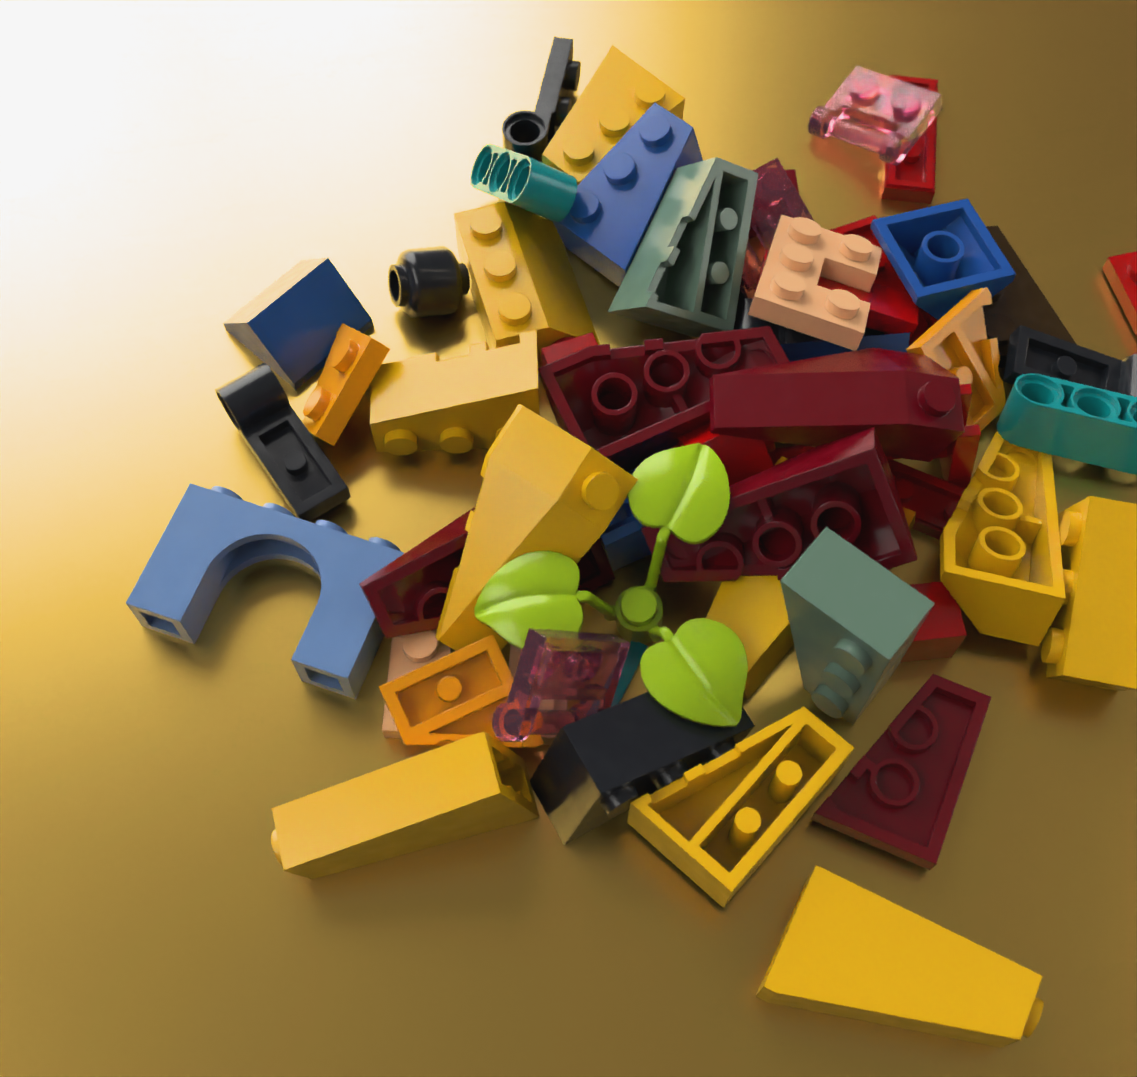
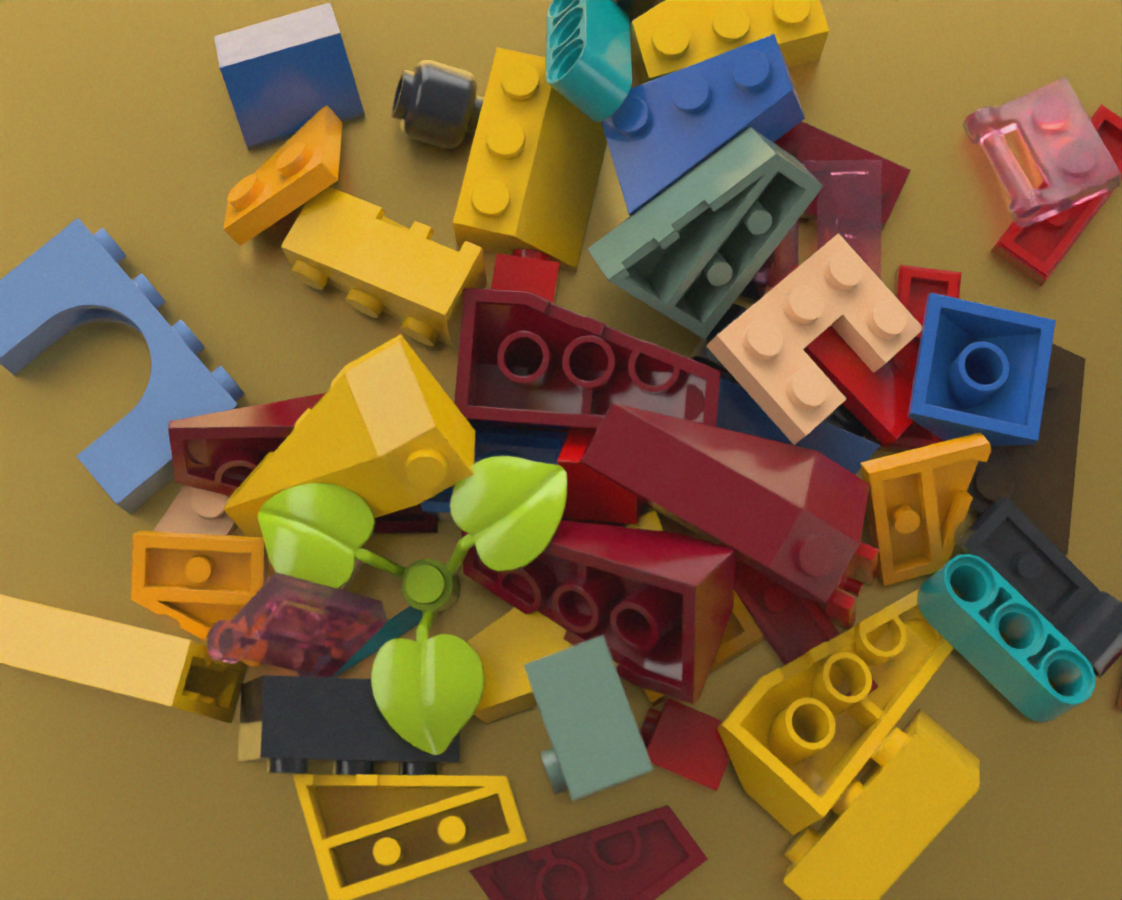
camera: 30 degrees right, 15 degrees up
black plate [215,362,351,522] -> none

